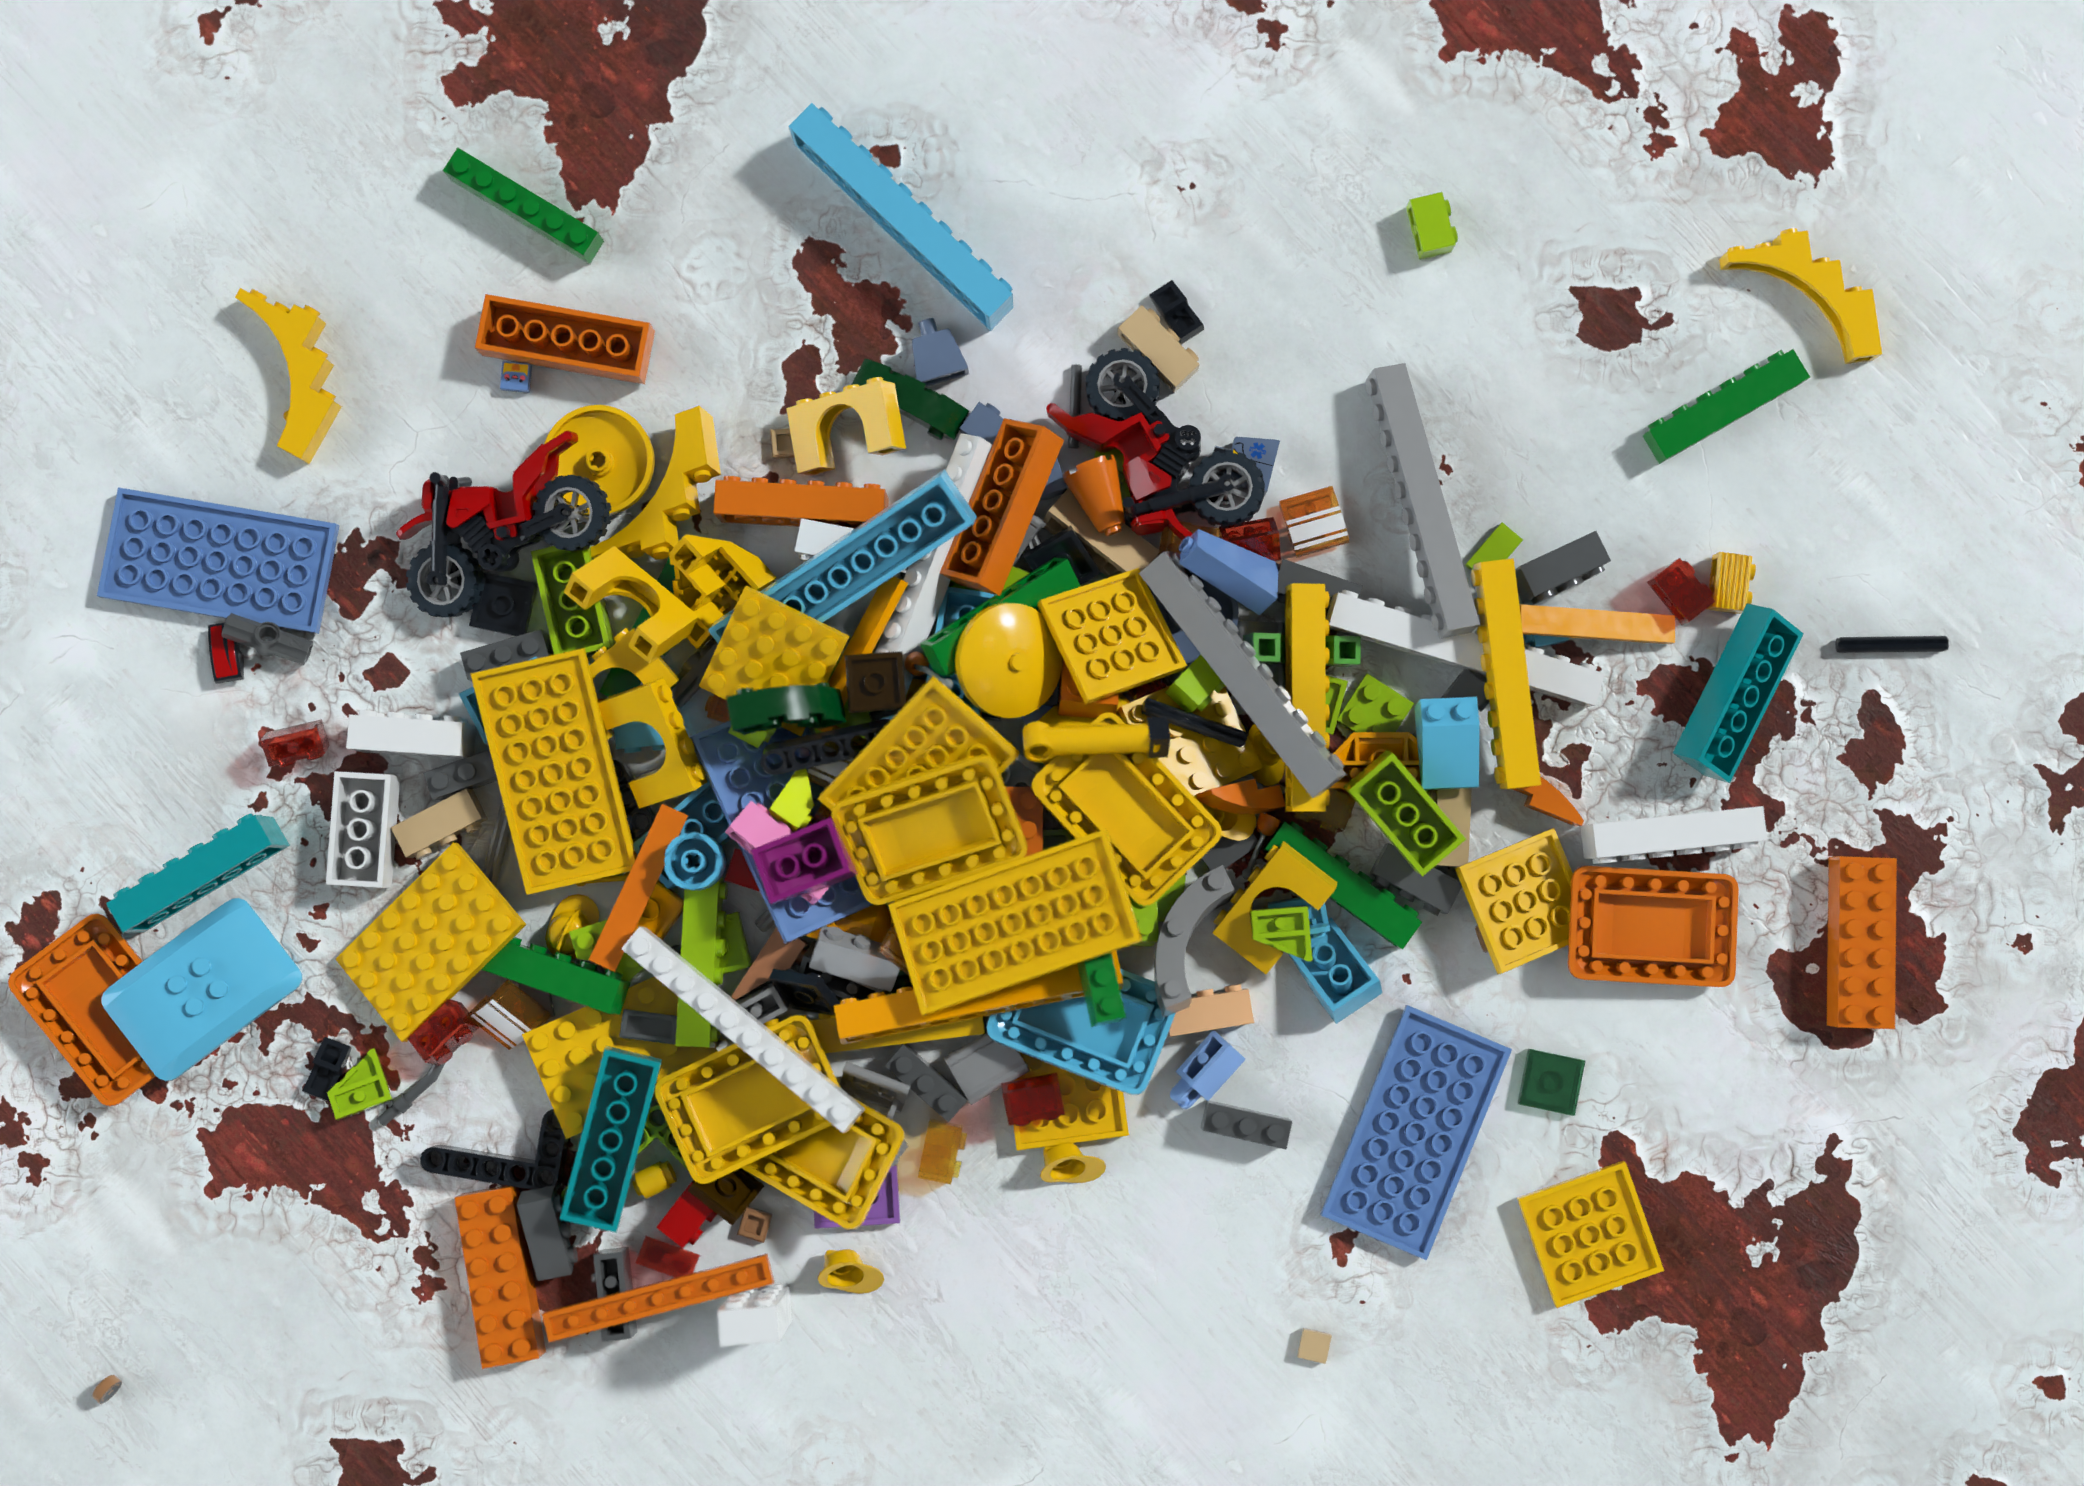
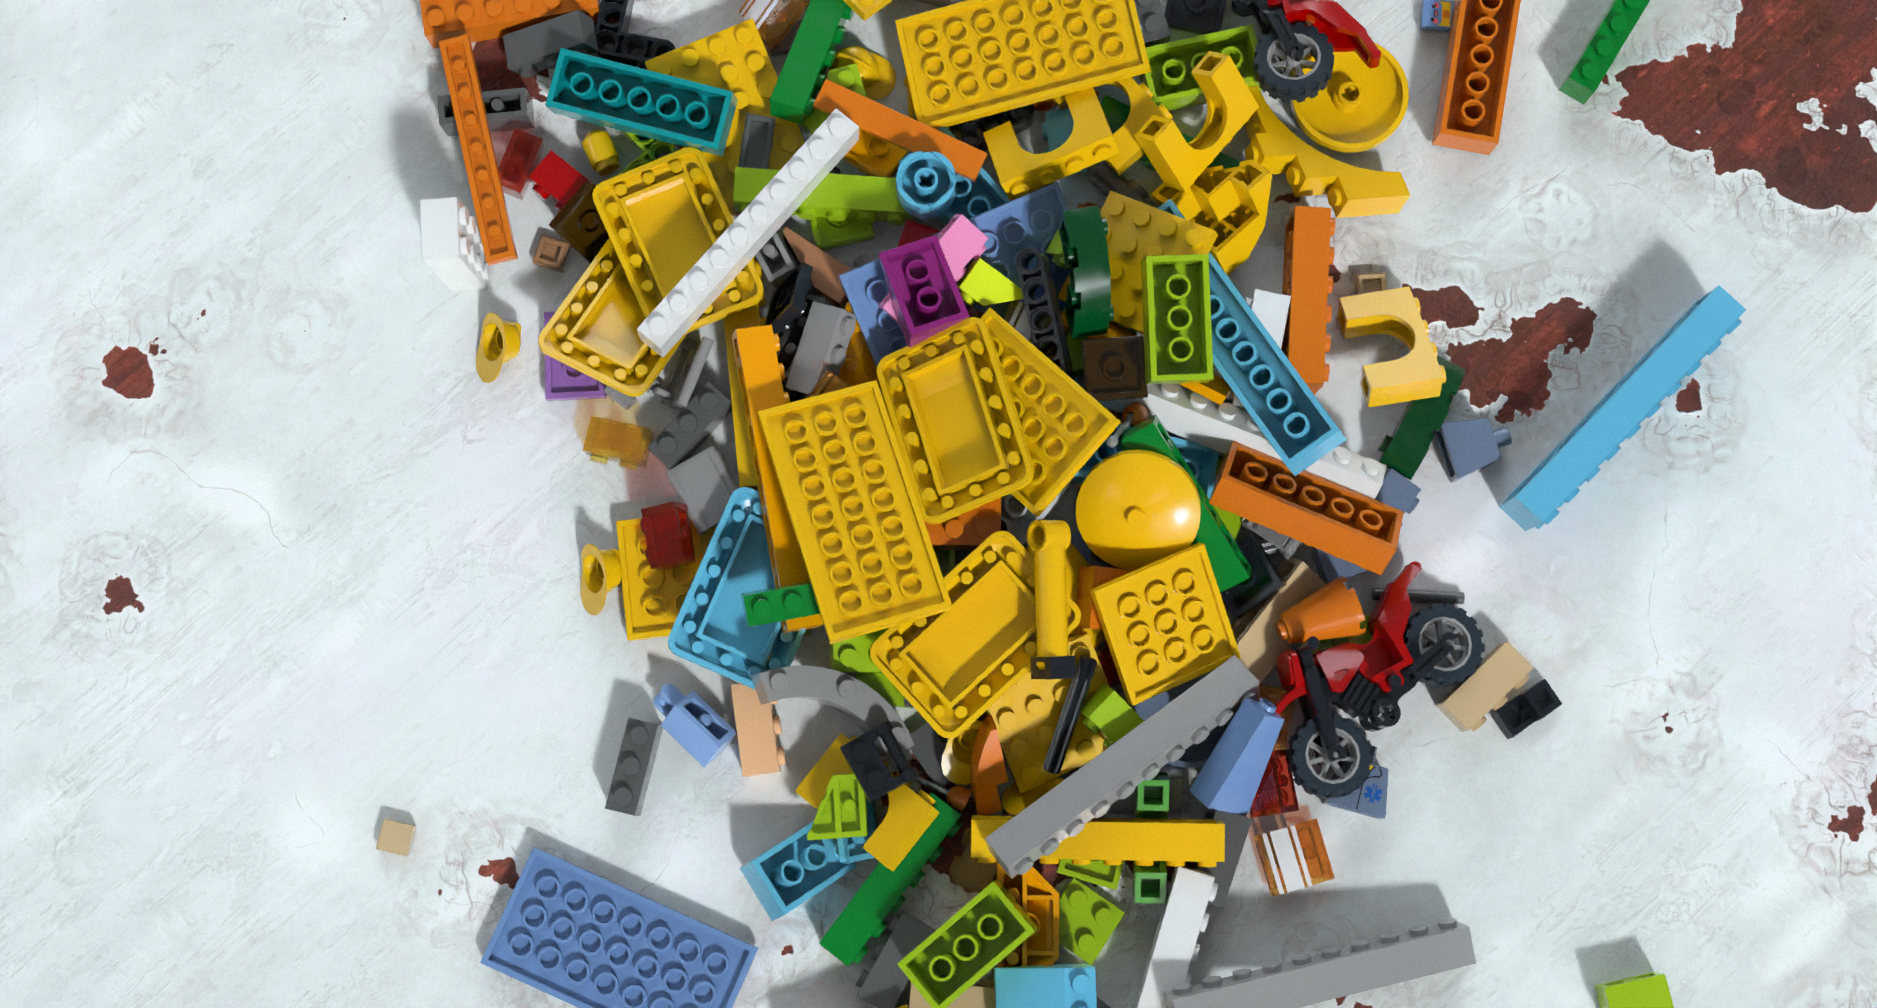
camera: 90 degrees right, 5 degrees down
none -> black plate [840,720,919,804]
none -> lime brick [1141,254,1214,385]

